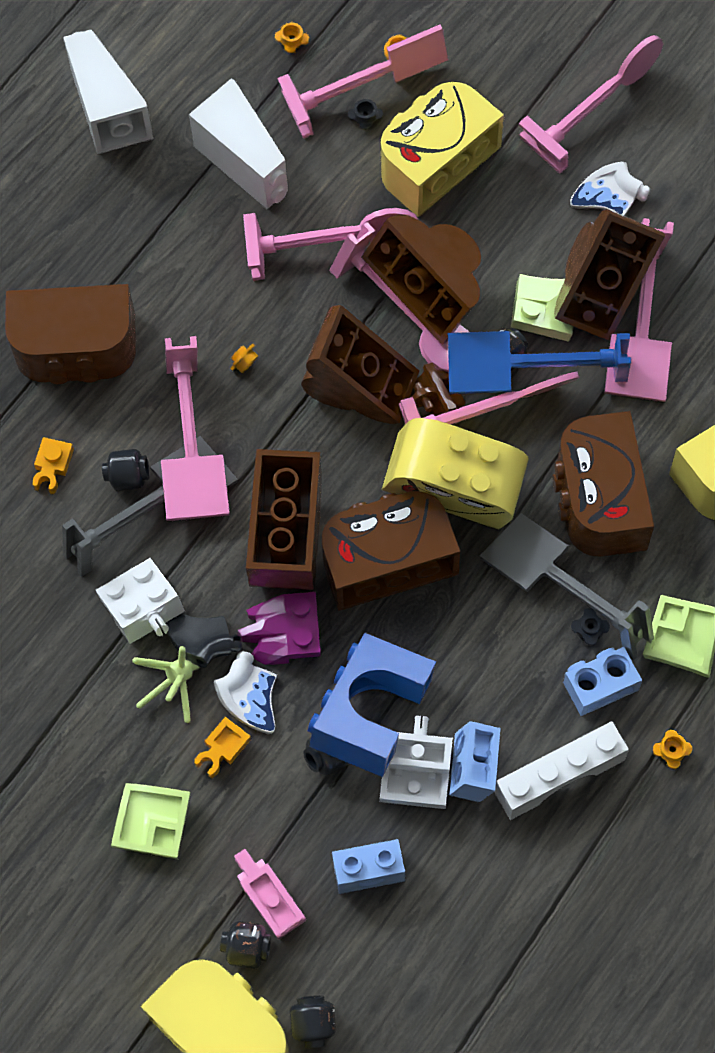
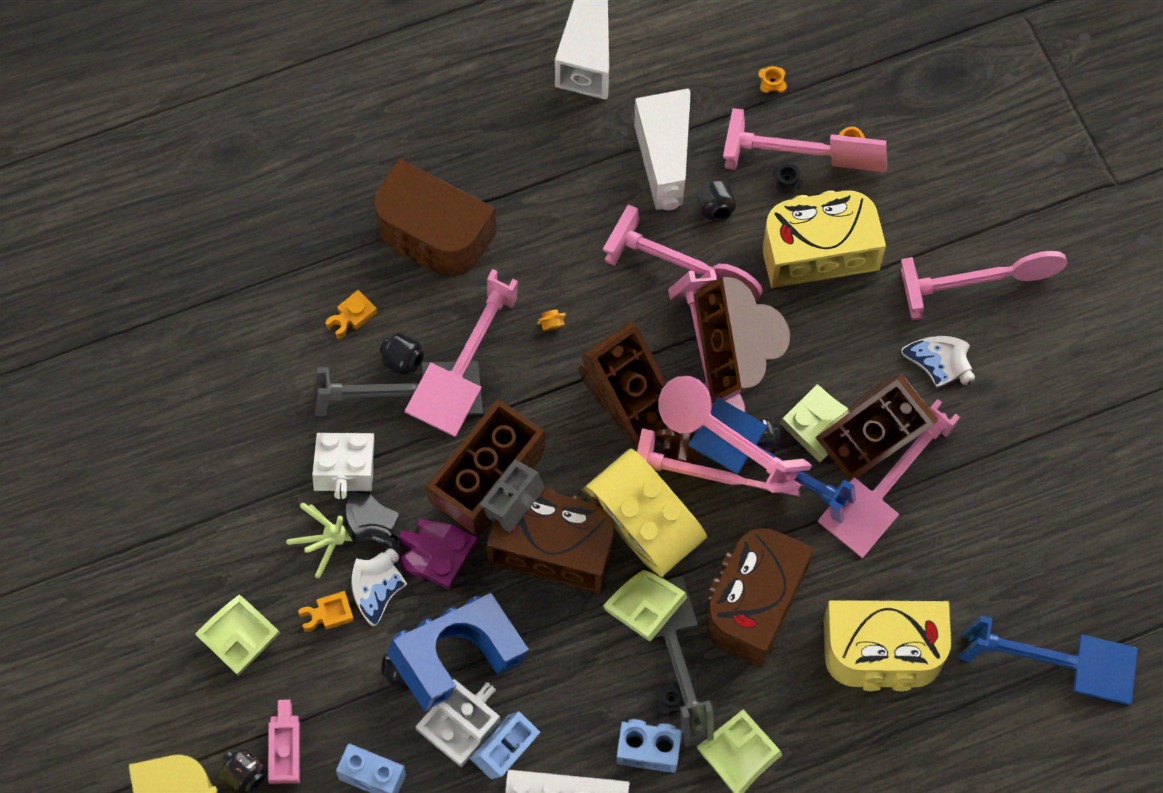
camera: 30 degrees right, 0 degrees up
none -> dark grey hinge [480,460,545,533]
none -> yellowish green plate [603,570,687,641]
none -> bright pink piece [658,376,812,493]
none -> black head [697,180,736,222]

